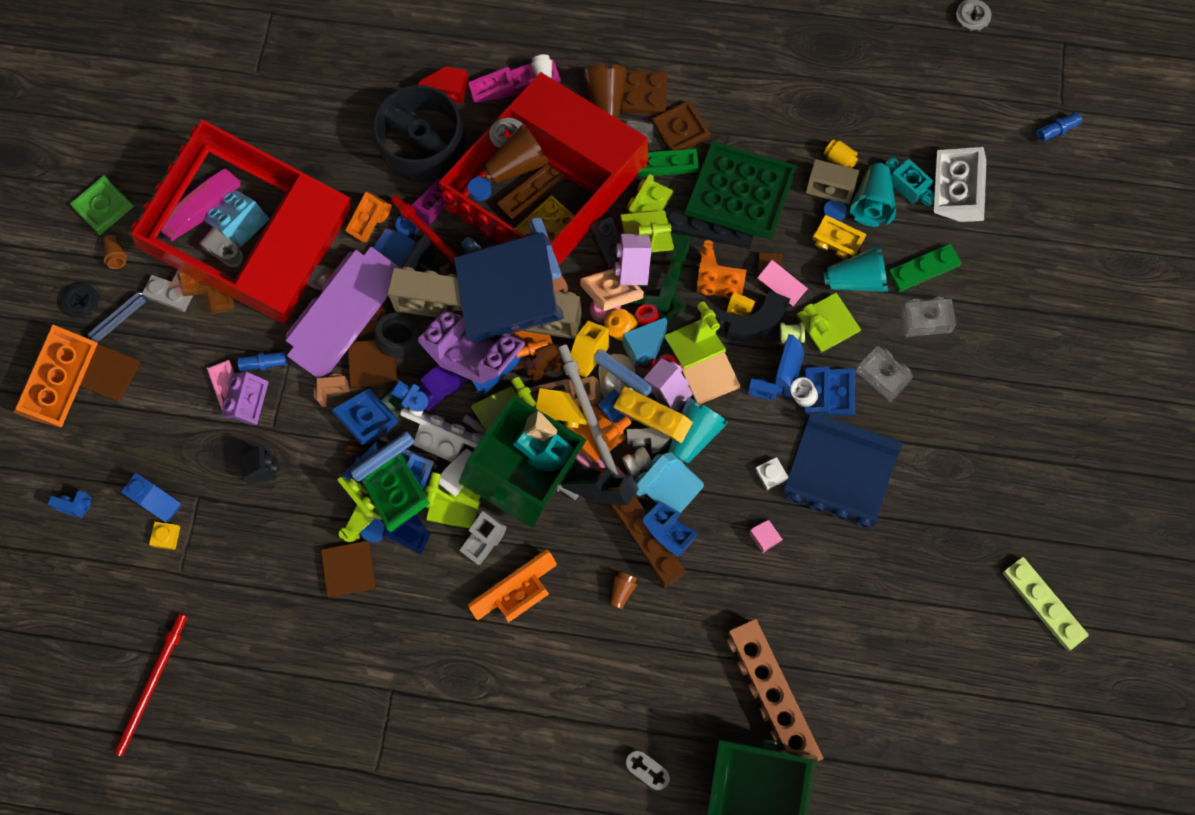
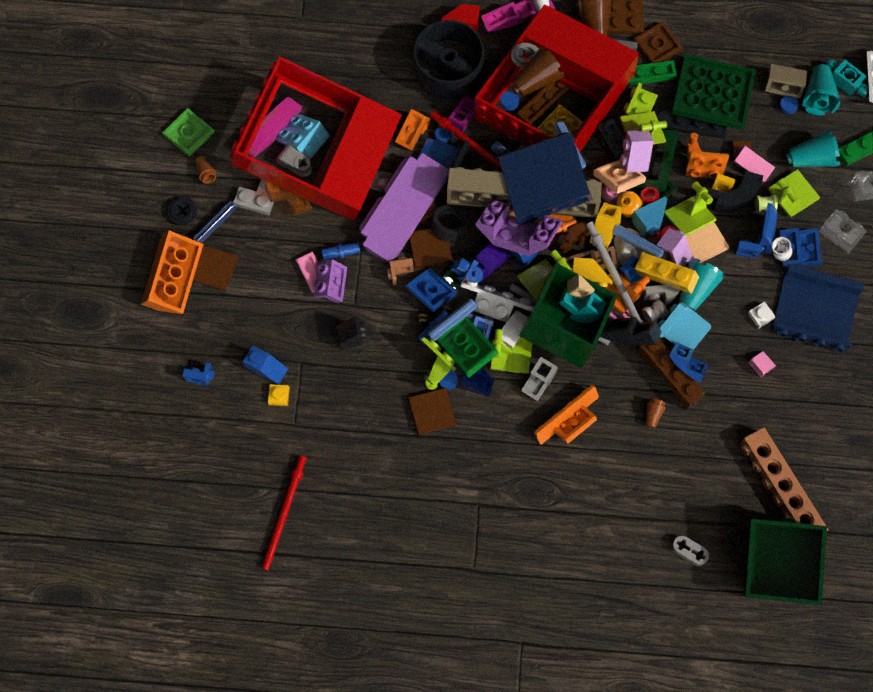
camera: 10 degrees left, 0 degrees up
yellow bracket [813,215,866,260] -> none
yellow brick [824,140,858,168] -> none

